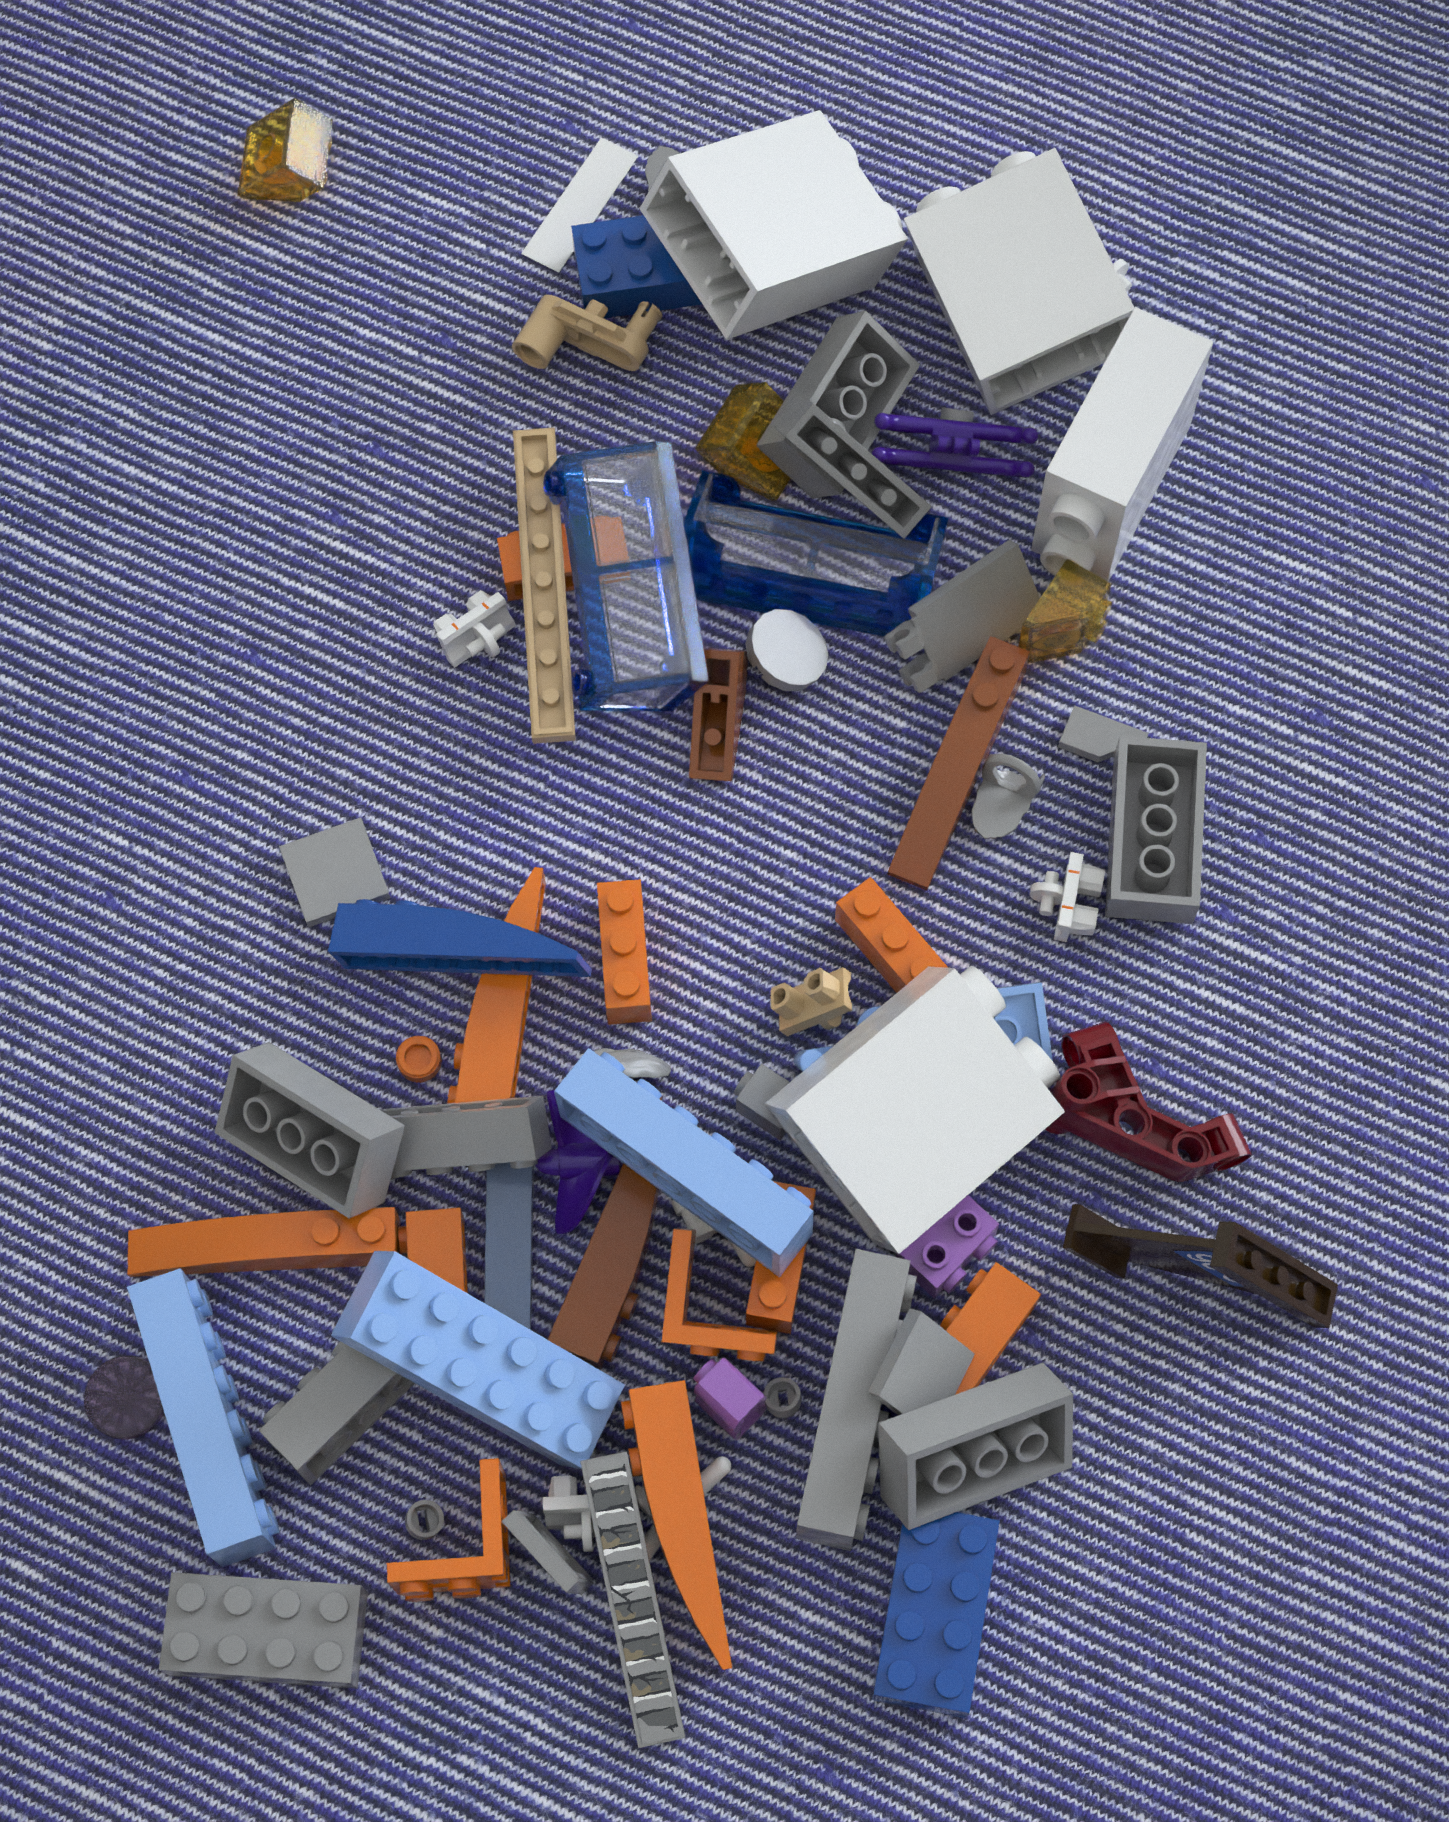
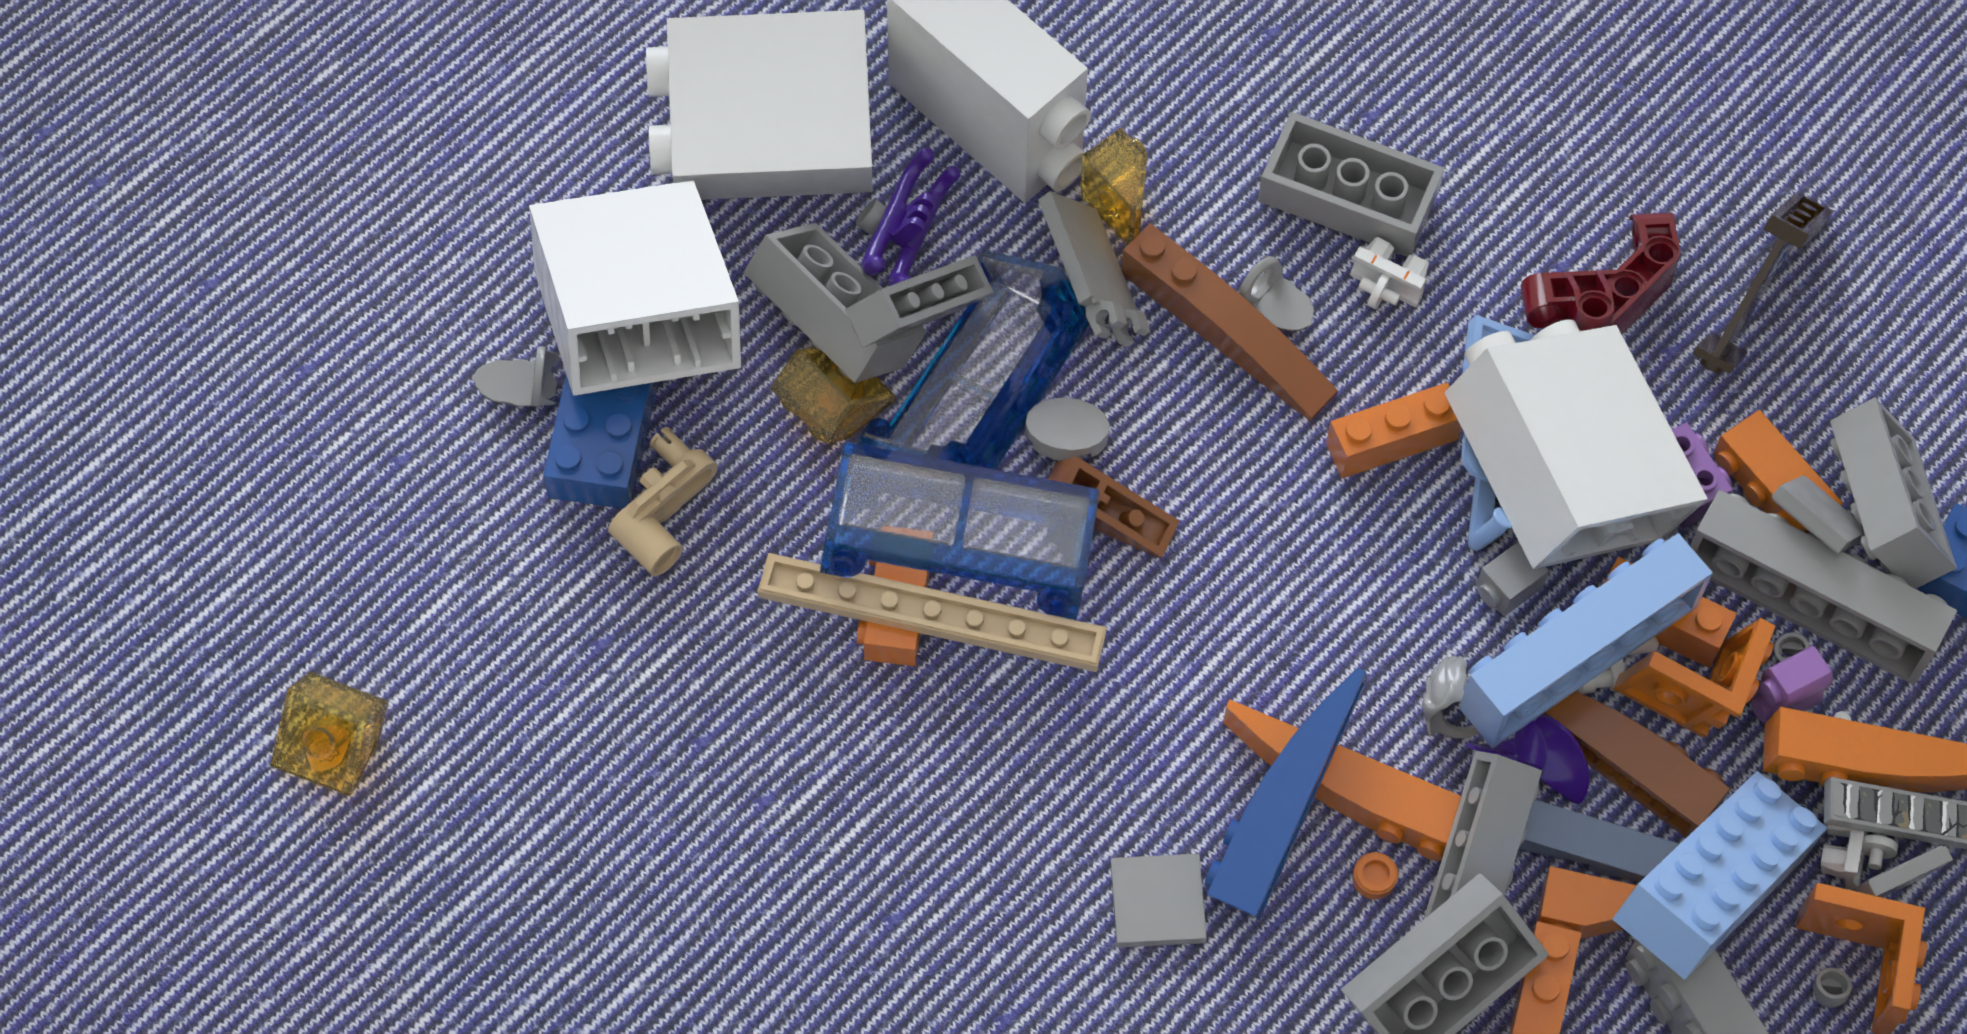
camera: 75 degrees left, 5 degrees down
white hips [433,590,516,668] -> none
white sticker [521,138,638,273] -> none
orange brick [597,879,652,1025] -> none
tan hips [770,967,852,1036] -> none
light grey tile [1058,705,1149,762] -> none

